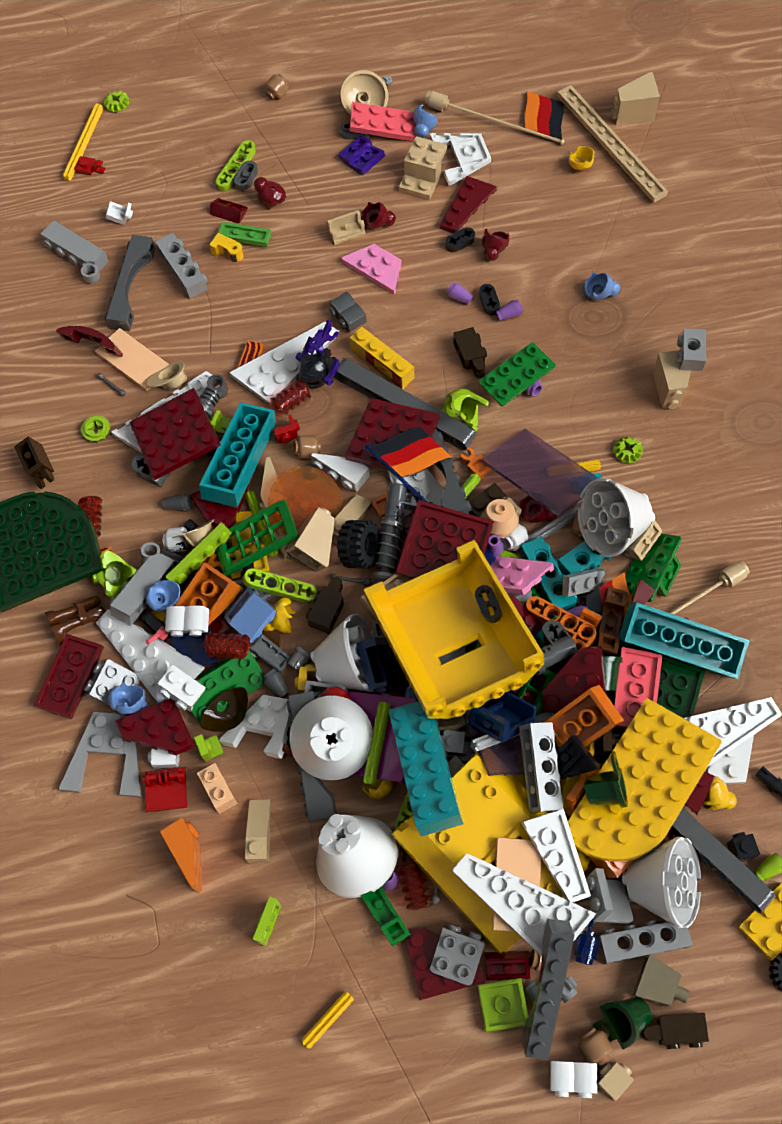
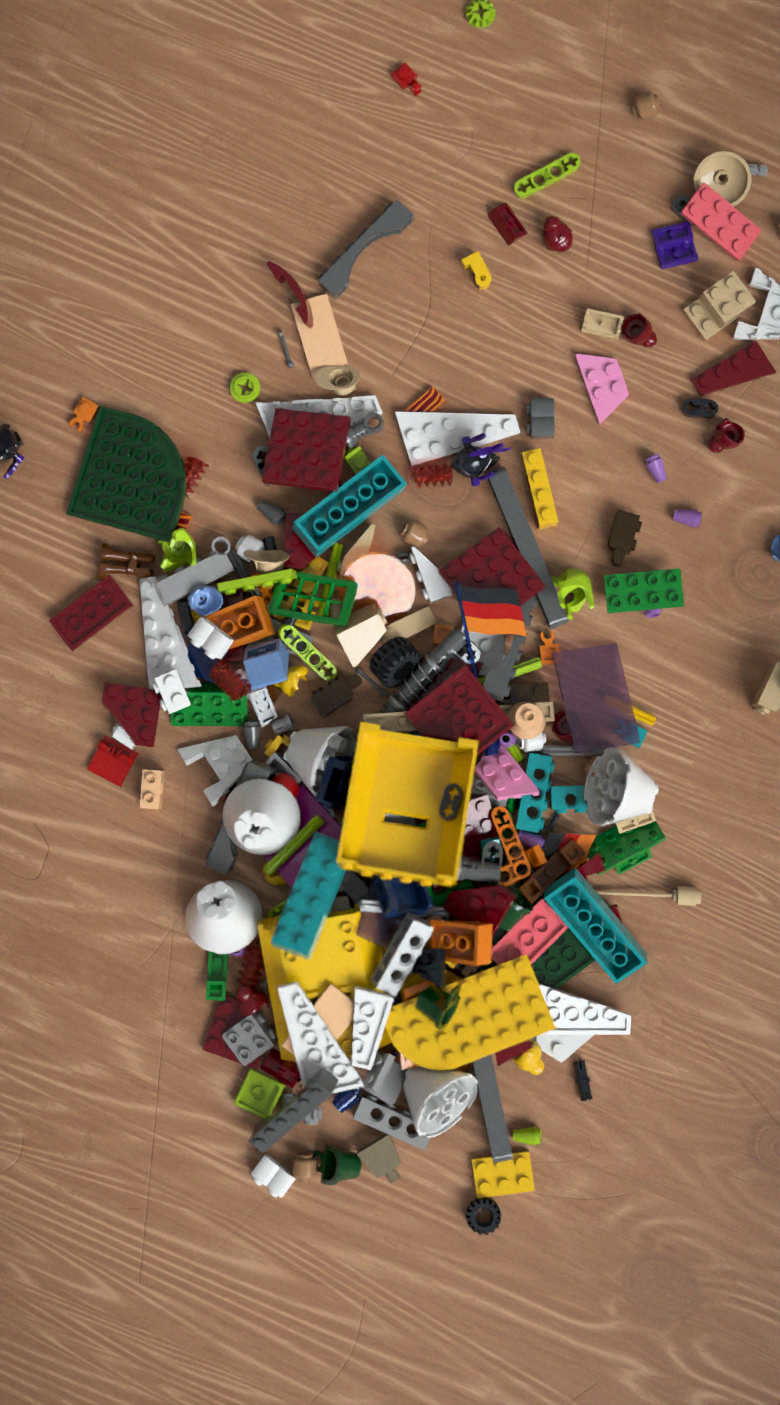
camera: 30 degrees right, 20 degrees up
dark brown hinge [14,436,54,489] -> none
light grey hinge [41,221,109,283] -> none
light grey wing [59,712,142,798] -> none
yellow axle [62,103,103,181] -> none
bracket [84,659,141,706] -> none
white bracket [105,201,133,225] -> none
medium blue piece [108,682,148,715] -> none
coral hand [145,626,170,645] -> none
light grey brick [155,233,208,299] -> none
orange slope [160,818,202,893] -> none
lime bracket [194,734,224,762] -> none
dark brown piece [200,687,248,732] -> none
bright green plate [218,222,271,247] -> none
dark grey plate [234,161,258,190] -> none
tan slope [245,799,271,864] -> none
lime plate [253,896,282,946] -> none
red bracket [274,415,300,444] -> none
yellow axle [301,991,354,1049] -> none
medium blue piece [413,104,438,138] -> none
light grey plate [440,730,465,753] -> none
black beam [479,284,500,316] -> none
light grey plate [562,568,605,597] -> none
tan brick [597,1062,634,1101] -> none
lime gear [613,435,643,463] -> none
dark brown hinge [641,1013,709,1049] -> none
black brick [727,832,760,862] -> none
none -> dark red piece [235,985,269,1016]

